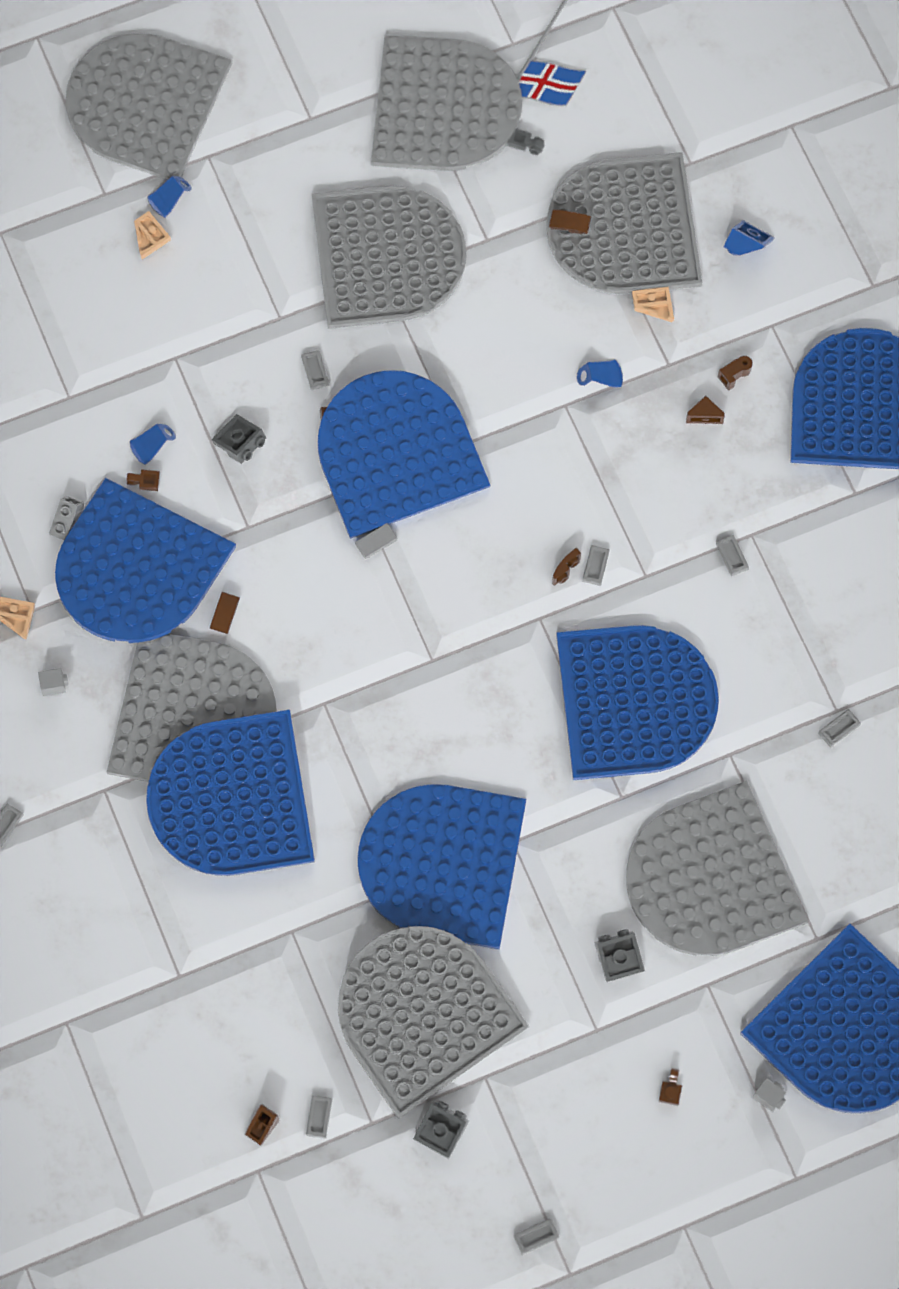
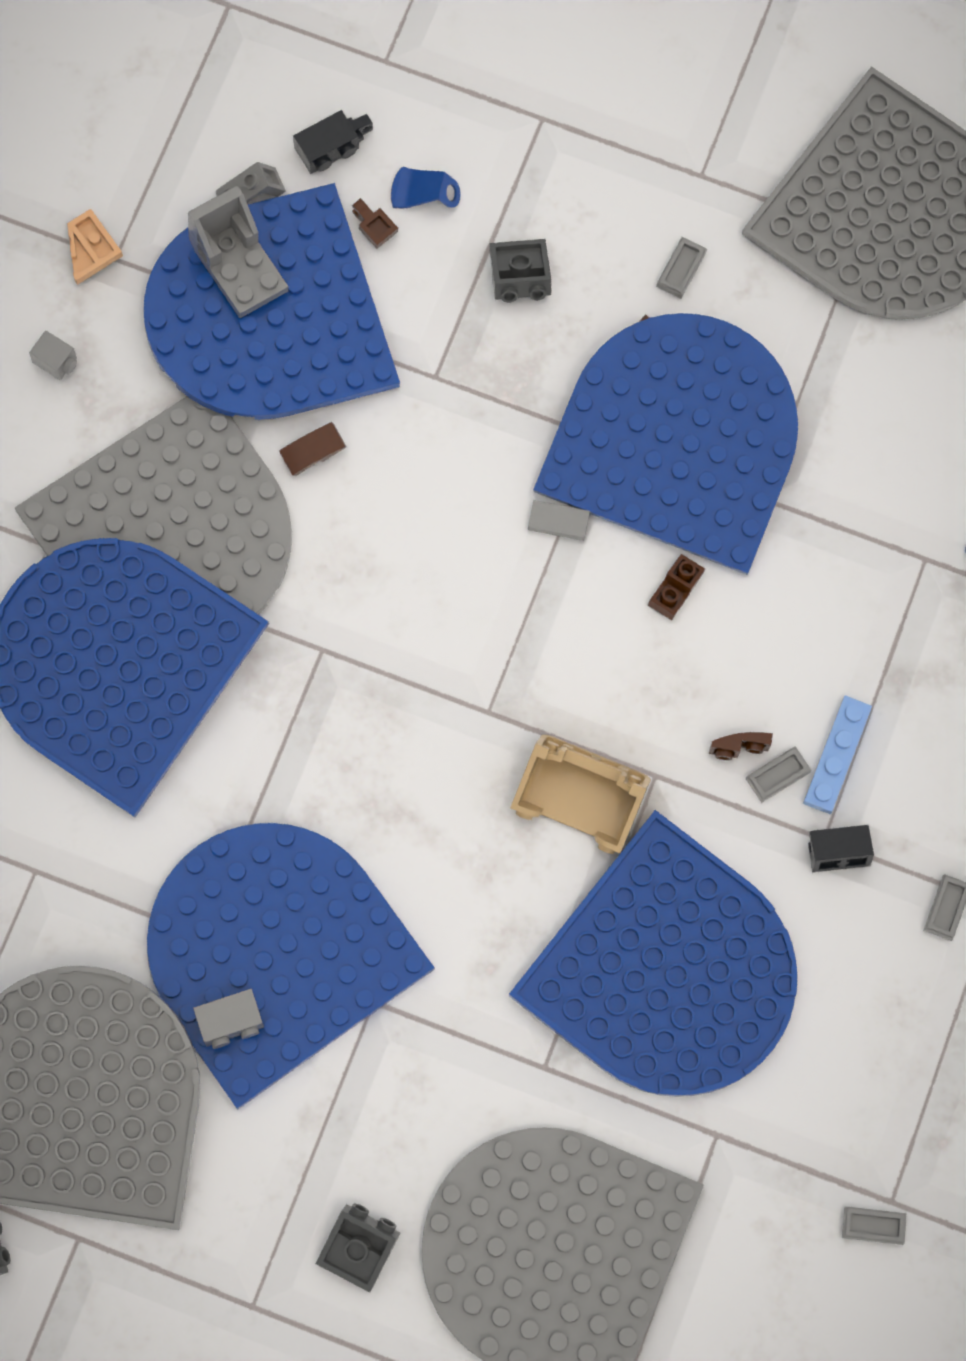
camera: 40 degrees right, 5 degrees up
none -> light grey bracket [188,185,289,318]
none -> light grey brick [193,988,264,1049]
none -> black hinge [293,110,373,174]
none -> tan windscreen [510,734,651,854]
none -> reddish brown slope [648,554,705,620]
none -> light blue plate [803,695,872,814]
none -> black hinge [808,825,874,873]

